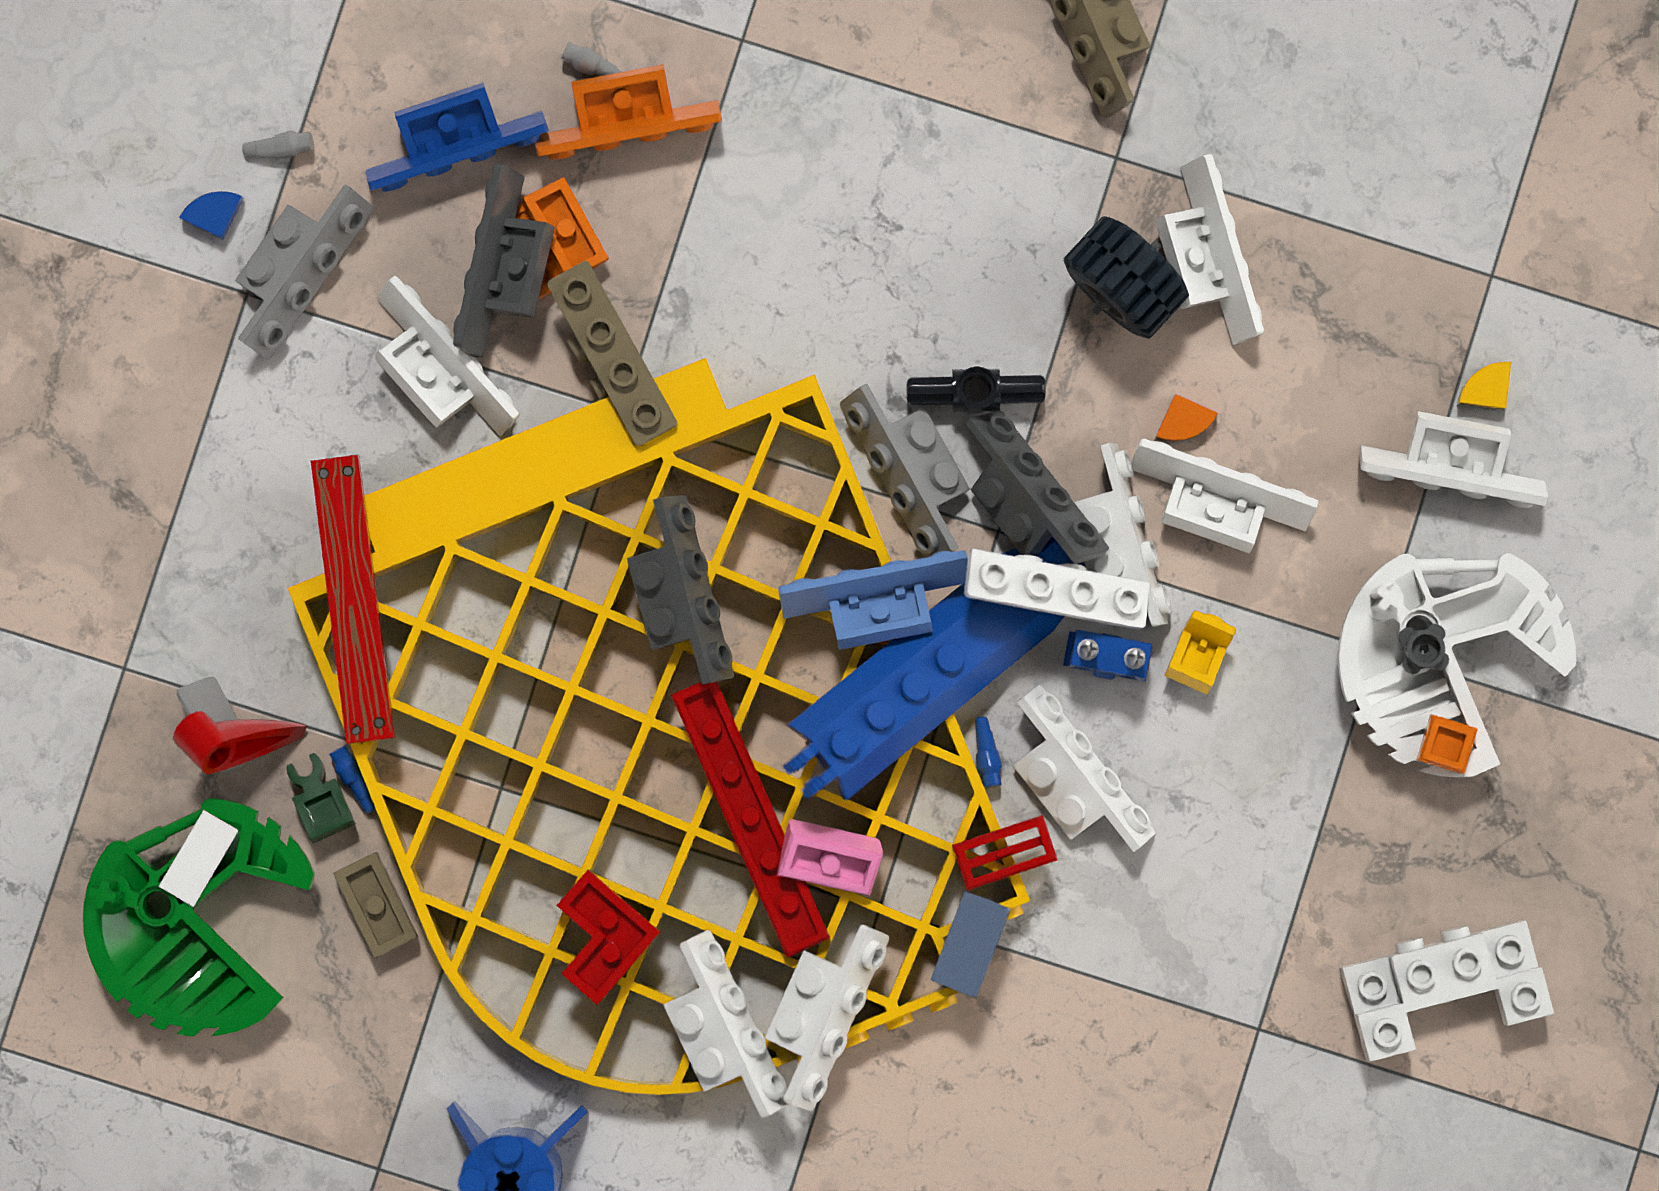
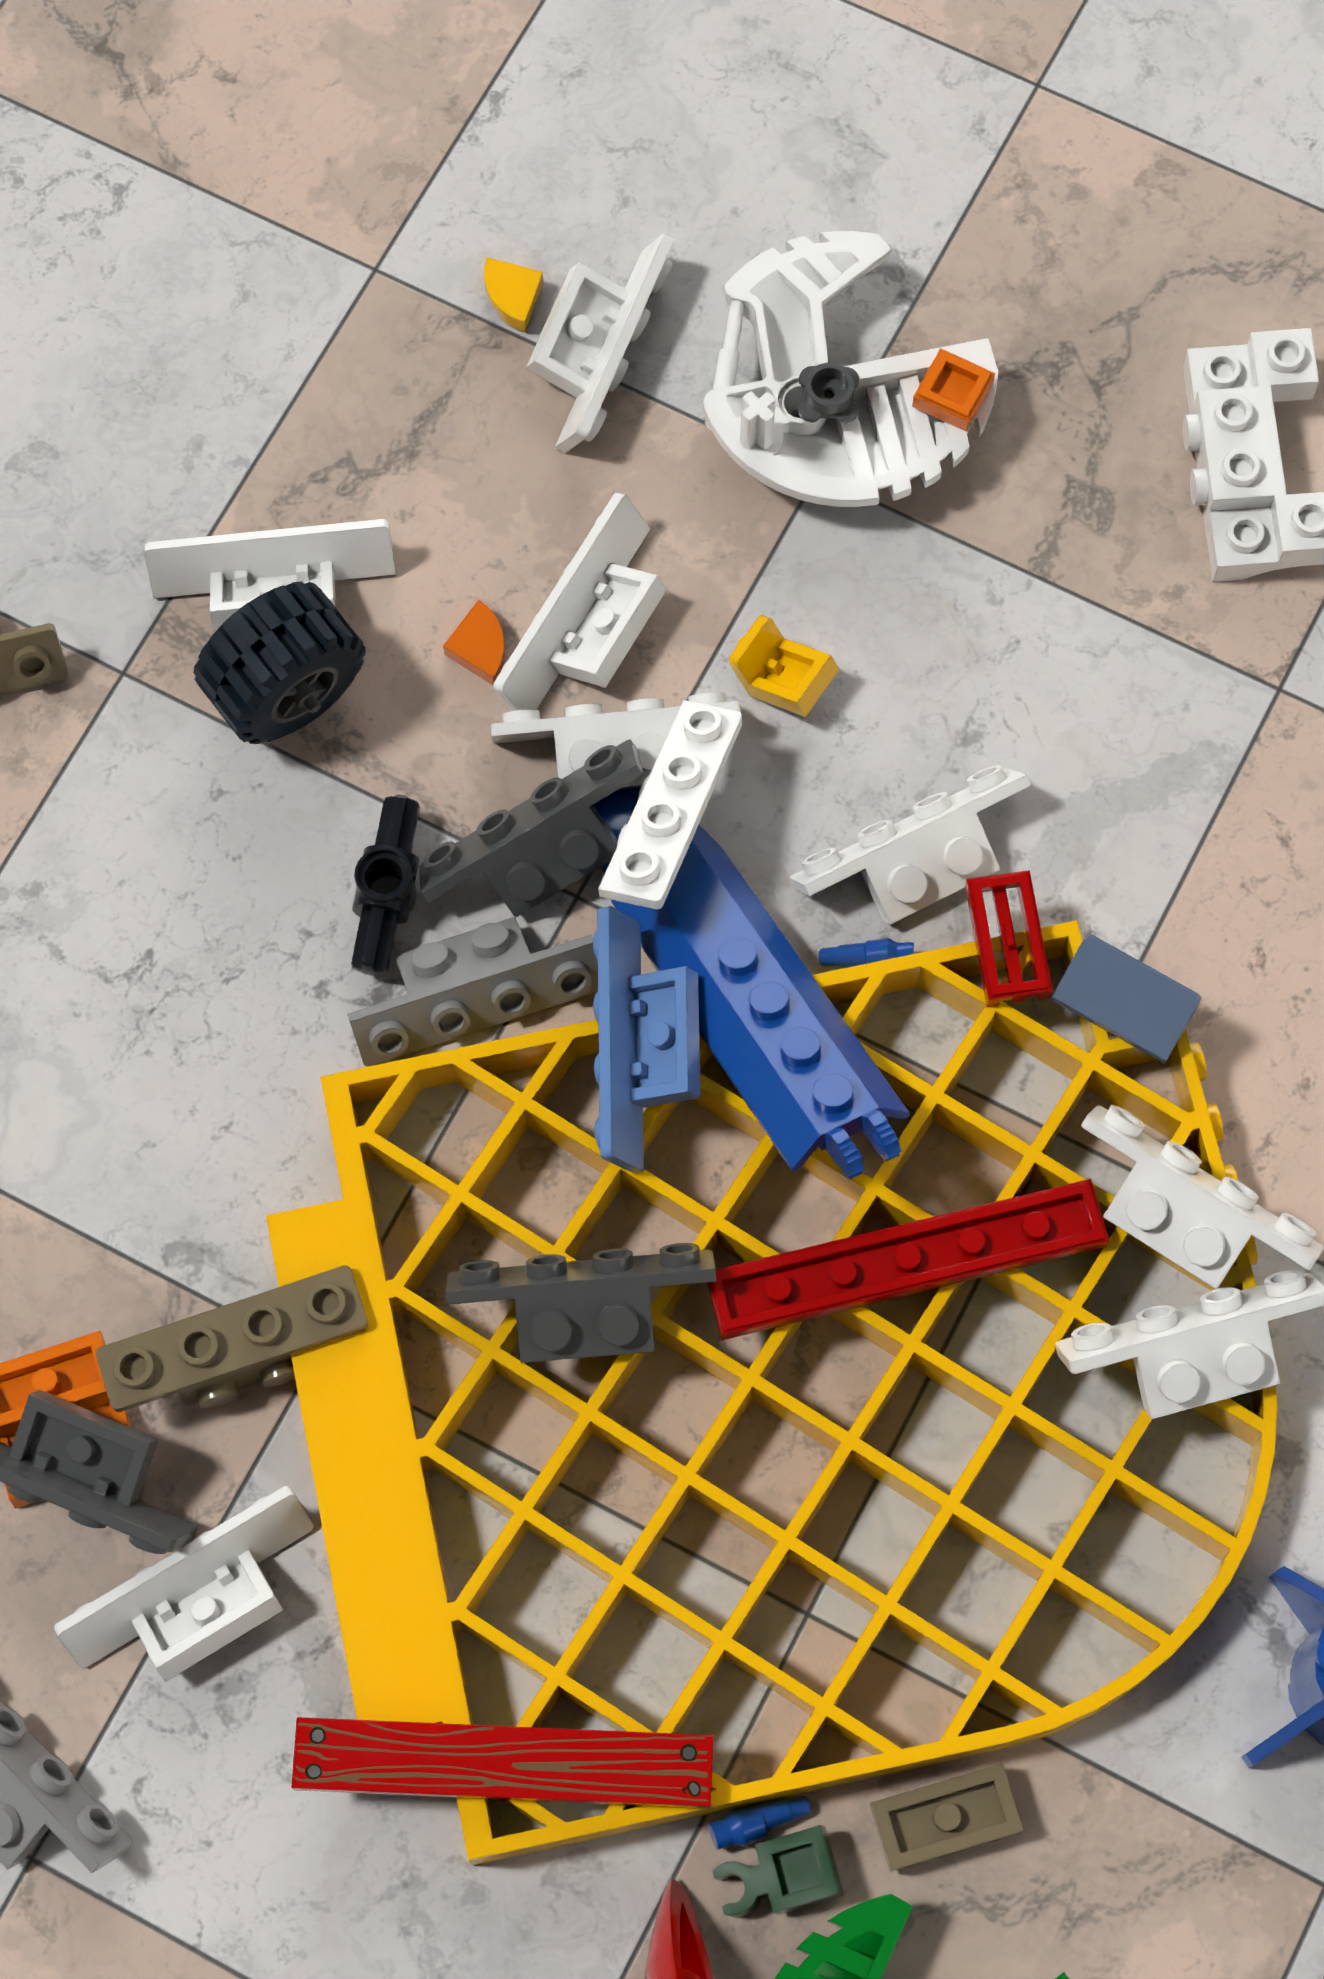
camera: 75 degrees left, 15 degrees down
red plate [556,869,661,1005] -> none
bright pink slope [777,819,883,896] -> none
blue piece [1063,629,1152,682] -> none

